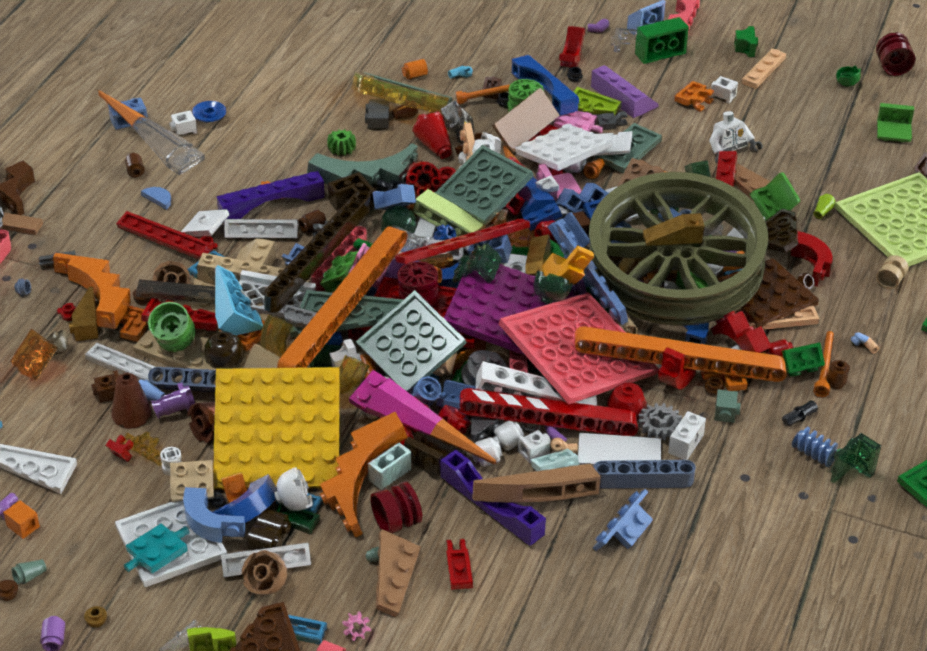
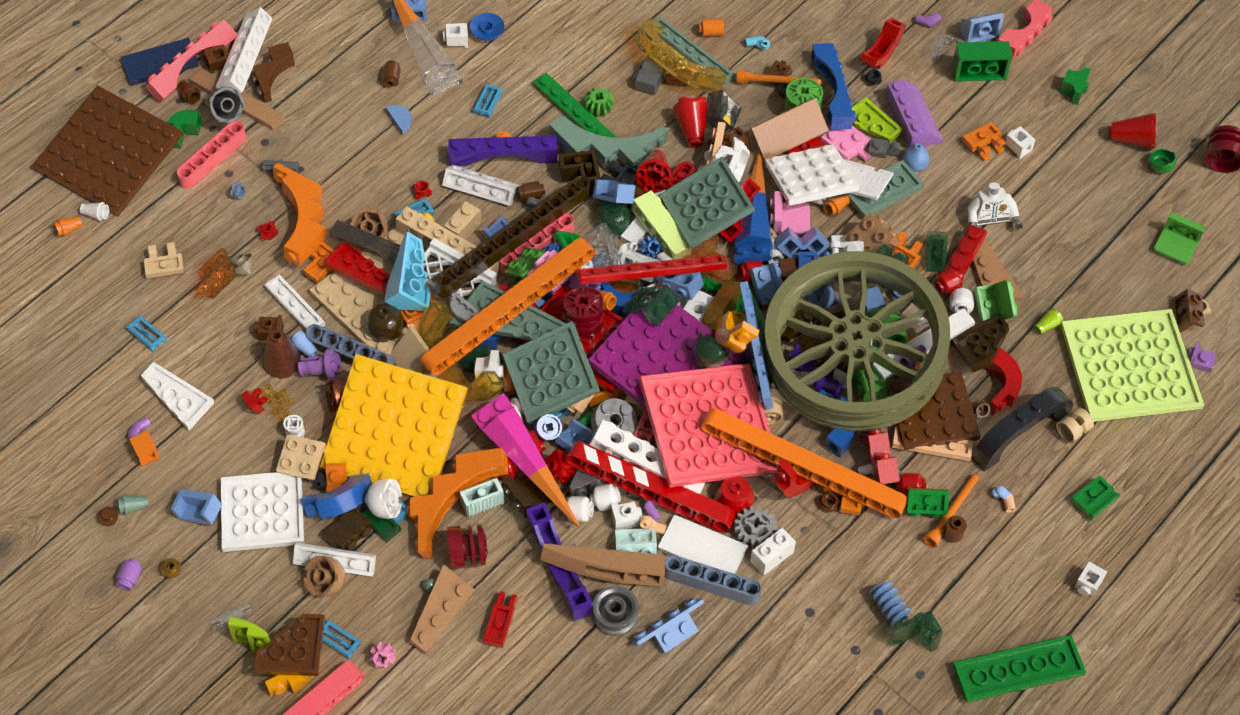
camera: 20 degrees right, 15 degrees up
pearl gold slope [69,287,99,341] -> none
red tile [116,211,213,260] -> none
teal plate [124,523,190,574] -> none
bright green wheel [148,302,196,352] -> none
white plate [181,209,229,237] -> none
medium blue arch [183,487,246,543] -> none
white tile [535,176,560,192] -> none
pearl gold slope [642,213,705,246] -> none
sand green brick [714,389,741,423] -> none
light nougat plate [742,48,786,89] -> none
black axle [782,400,818,426] -> none
none -> medium blue panel [171,489,222,525]
none -> dark azure tile [473,84,503,118]
none -> green plate [533,73,615,138]
none -> flat silver wheel [593,586,639,635]
none -> medium blue helmet [902,143,929,172]
none -> black arch [971,386,1073,472]
none -> red cone [1108,113,1156,149]

